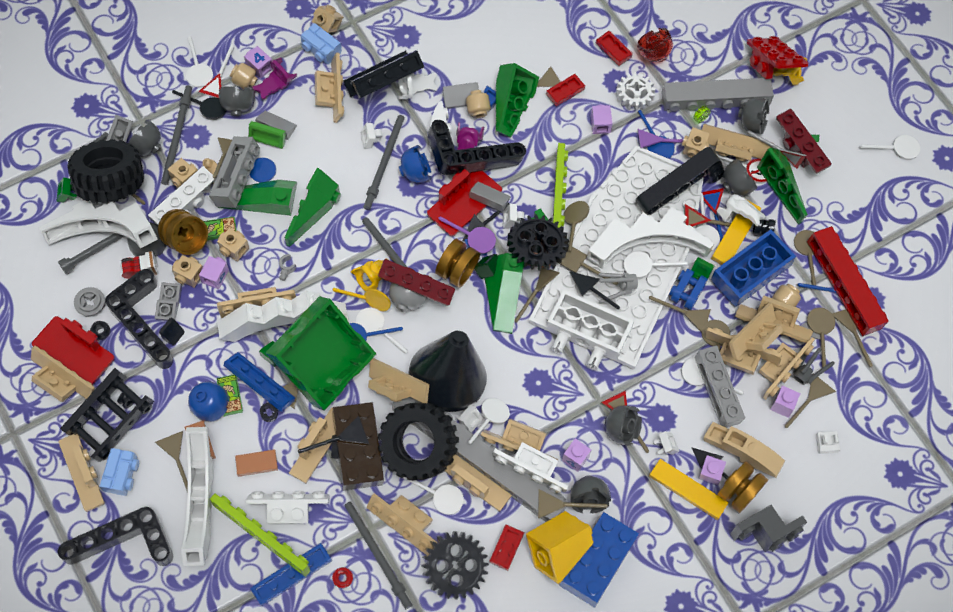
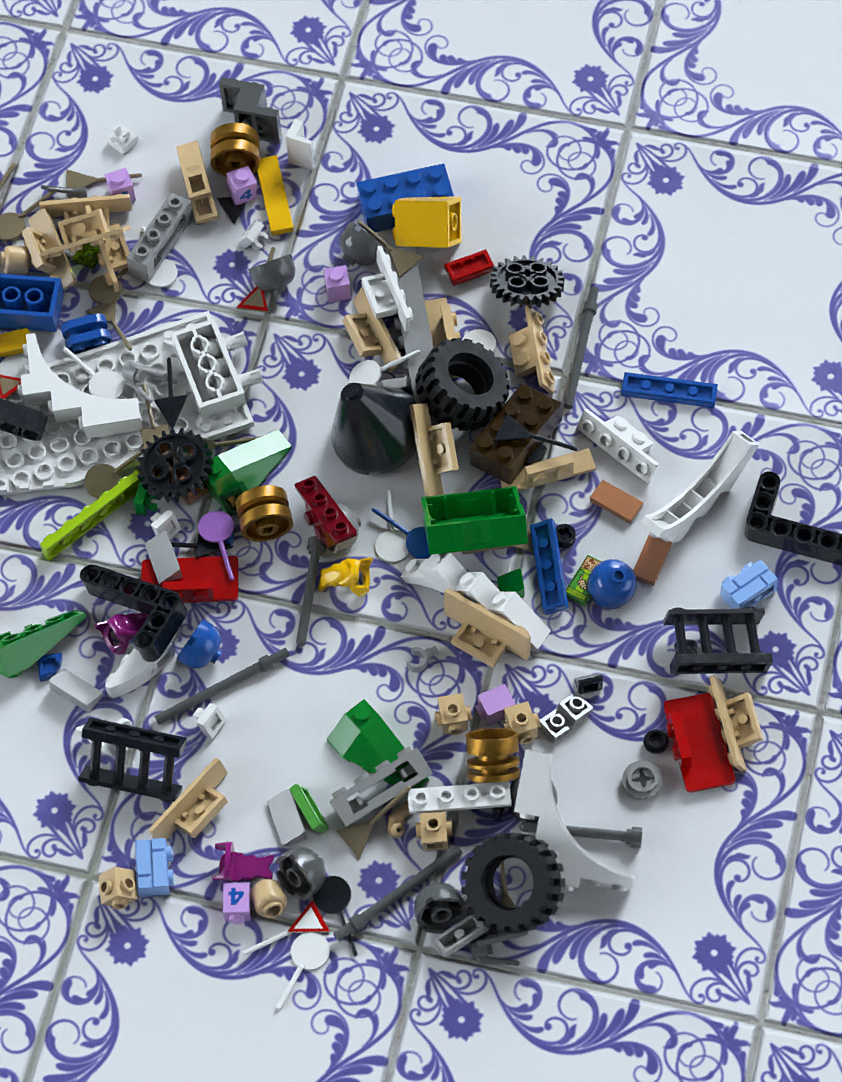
camera: 130 degrees left, 5 degrees down
green tile [56,177,77,203] -> none
tan bracket [58,434,105,512] -> none
black beam [105,269,173,369] -> none
leg [120,251,158,279] -> none
dark tan piece [155,431,188,493] -> none
tile [204,217,236,240] -> none
lime plate [210,493,311,577] -> none
blue piece [250,158,276,183] -> none
green wedge [284,168,341,247] -> none
yellow piece [332,288,391,311] -> none
red plate [332,567,353,589] -> none
tan head [466,90,491,118] -> none
green tile [691,257,715,280] -> none
none -> white panel [286,119,315,170]

